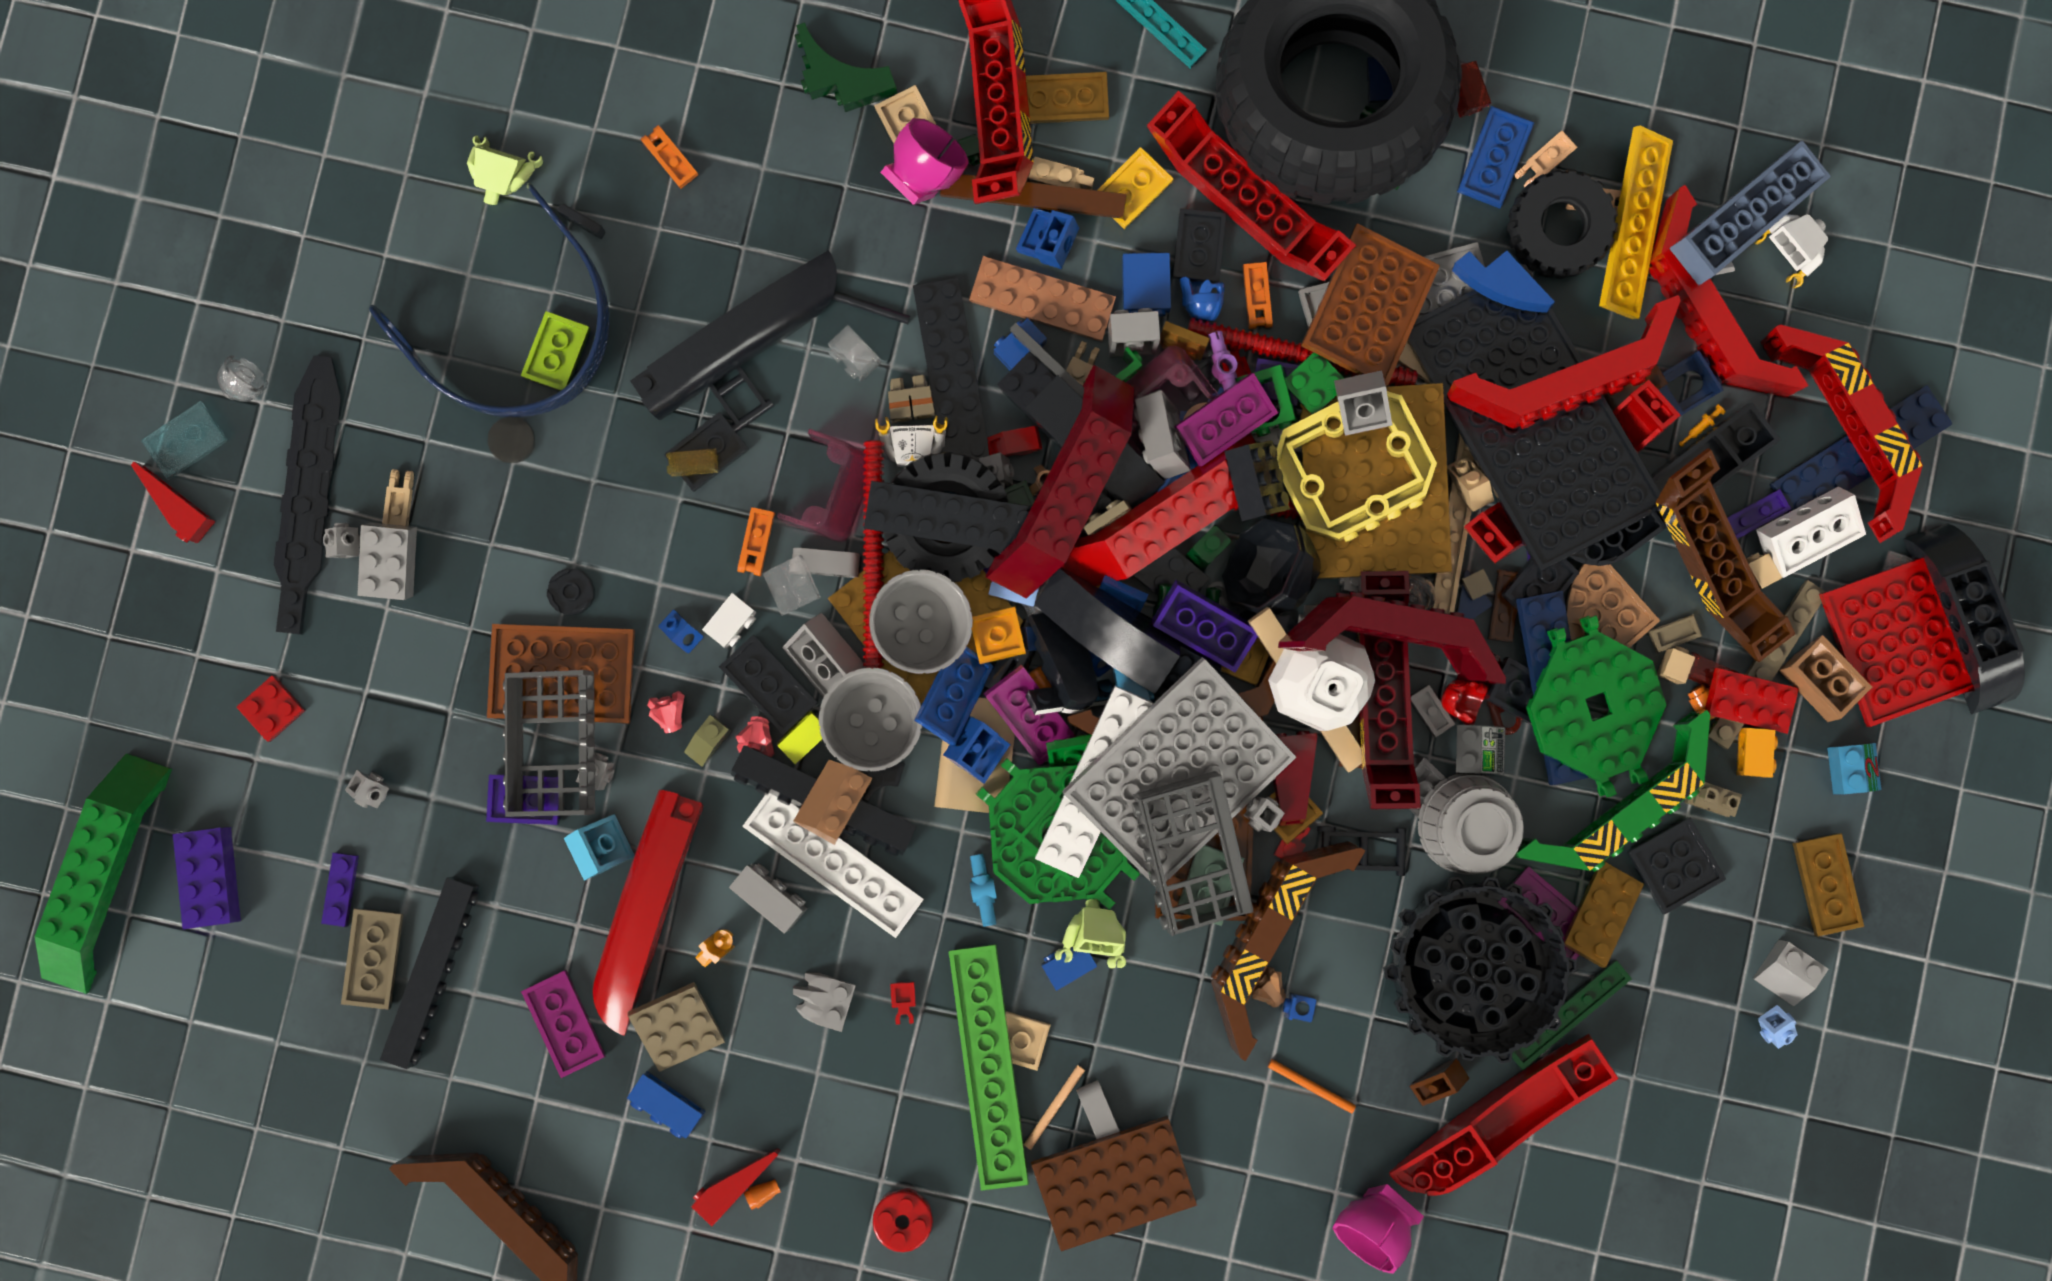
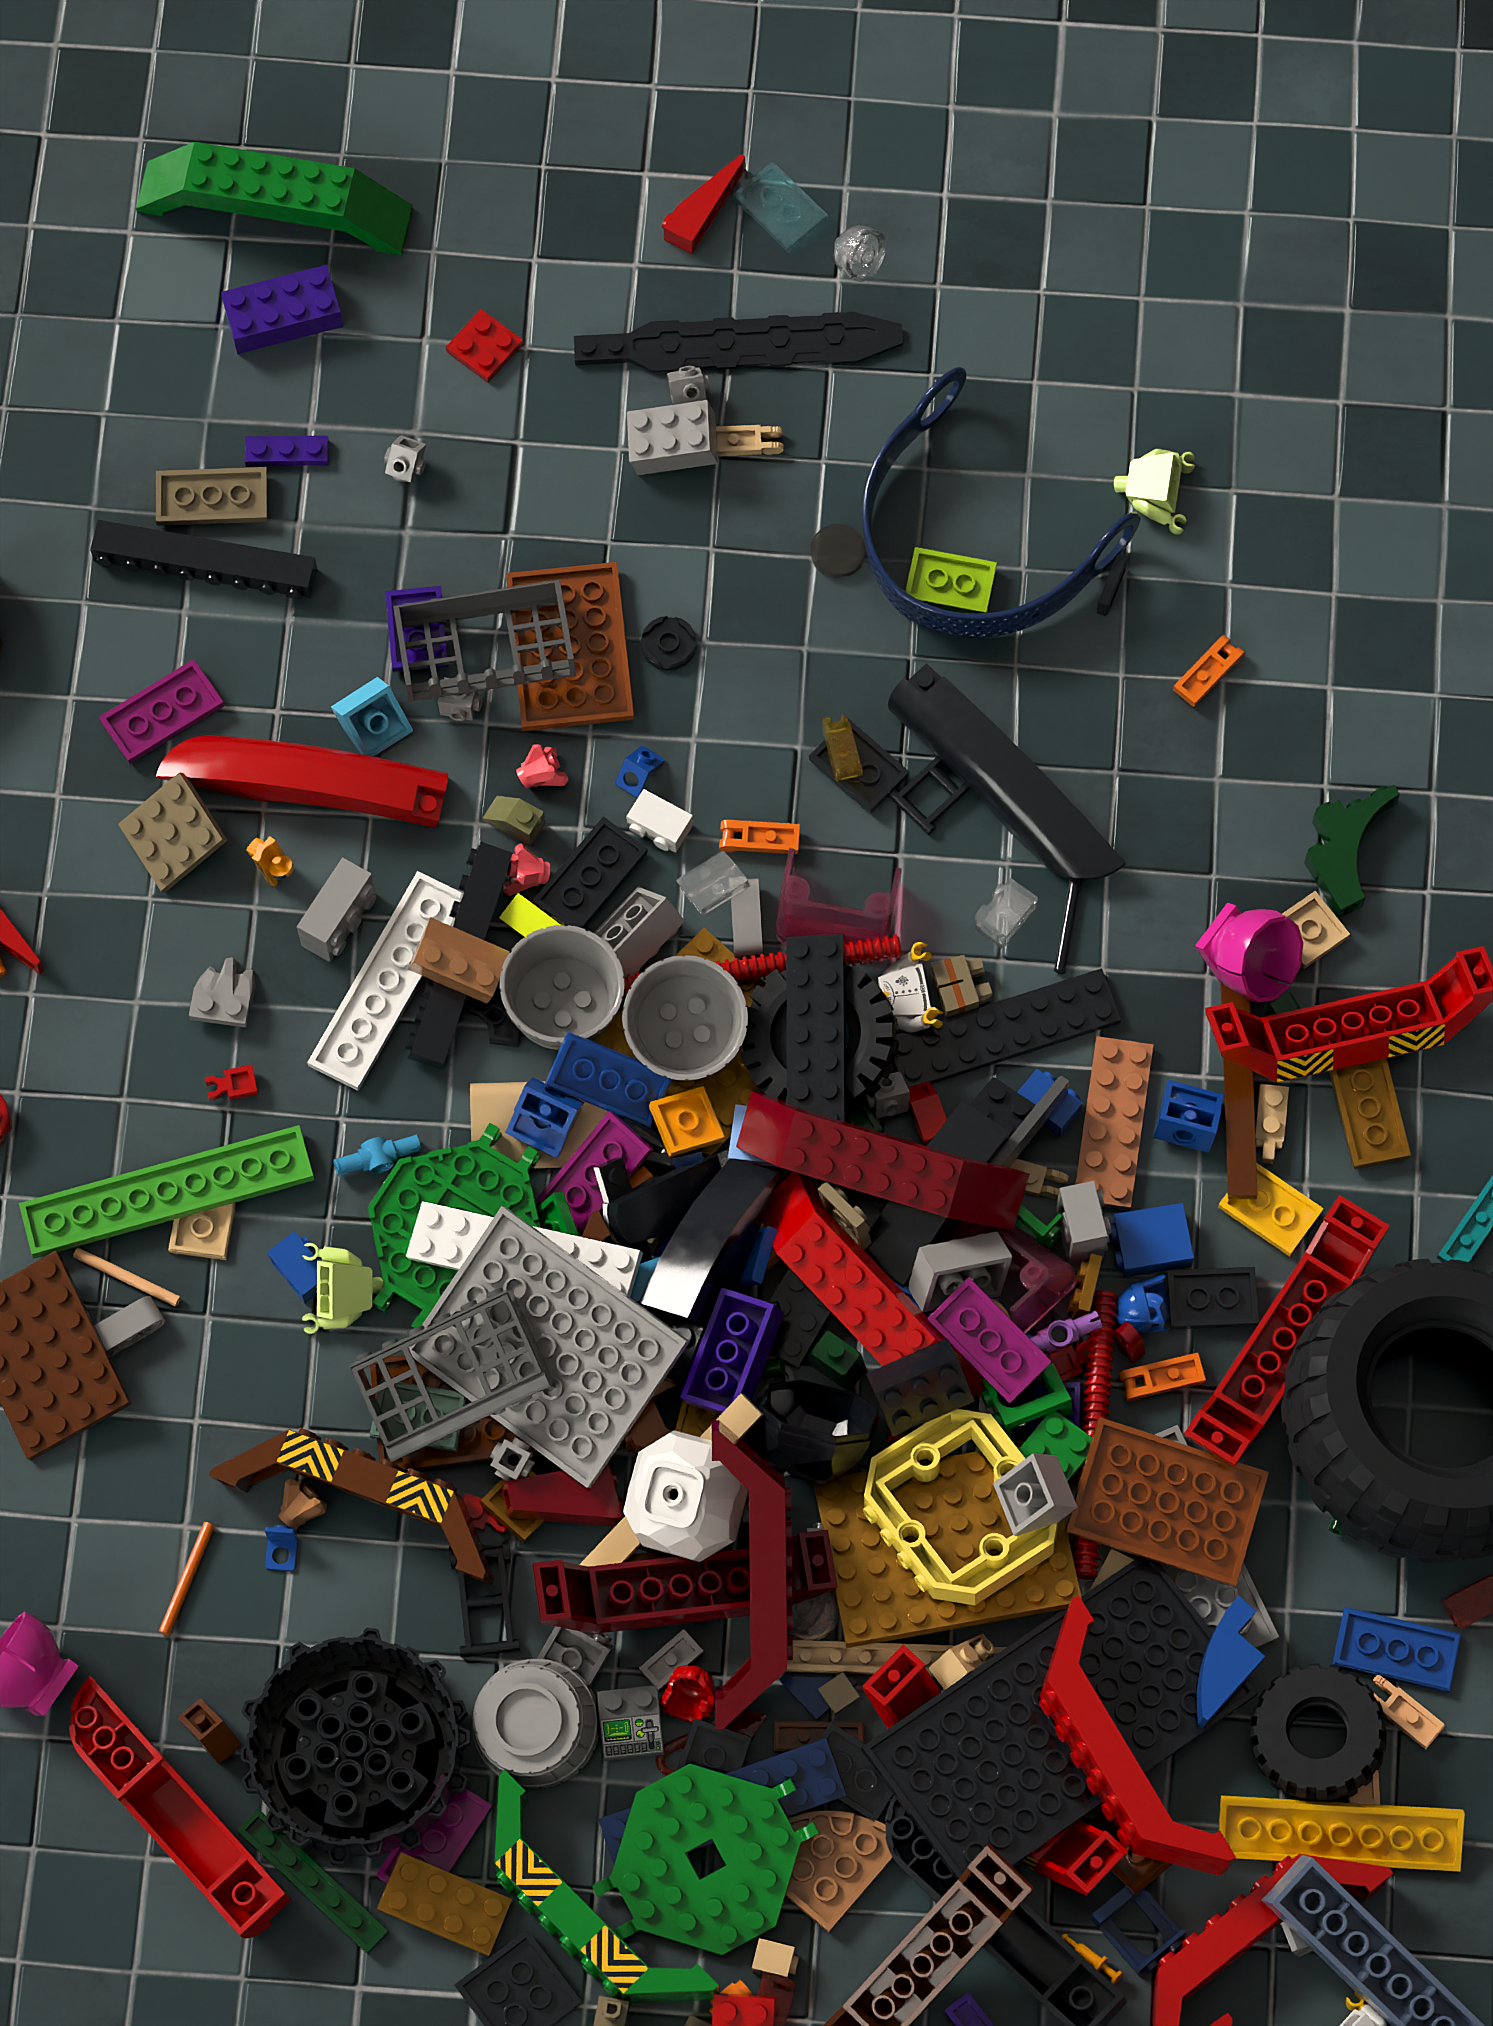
camera: 85 degrees right, 15 degrees down
blue brick [627,1071,706,1139] -> none
dark tan tile [1648,614,1702,653] -> none
none -> dark red beam [1114,1322,1145,1364]

